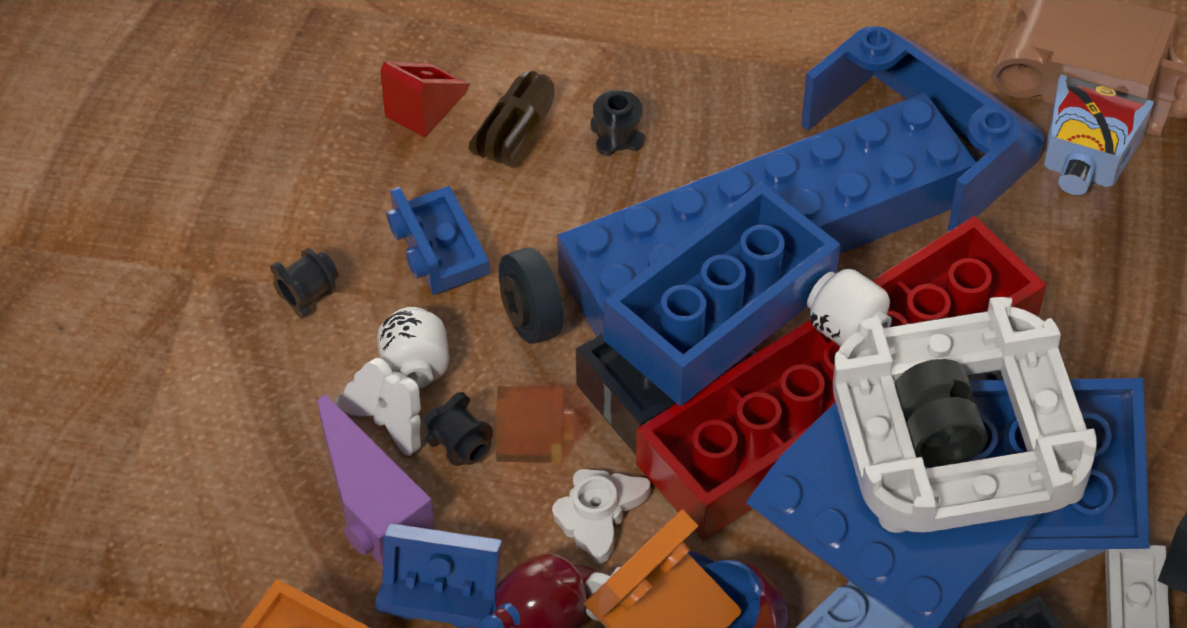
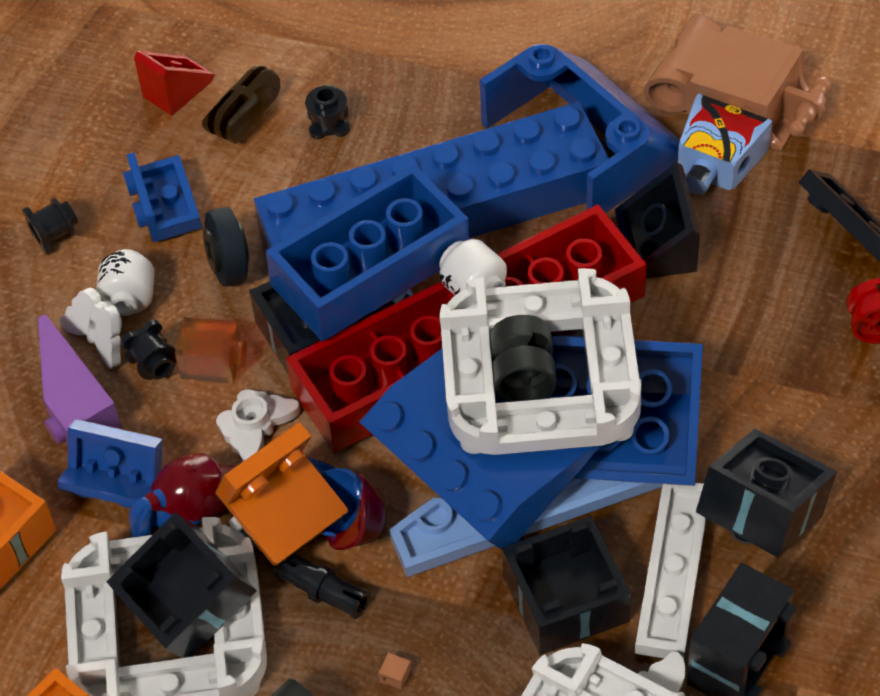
camera: 10 degrees right, 0 degrees up
none -> black slope [615,162,700,279]

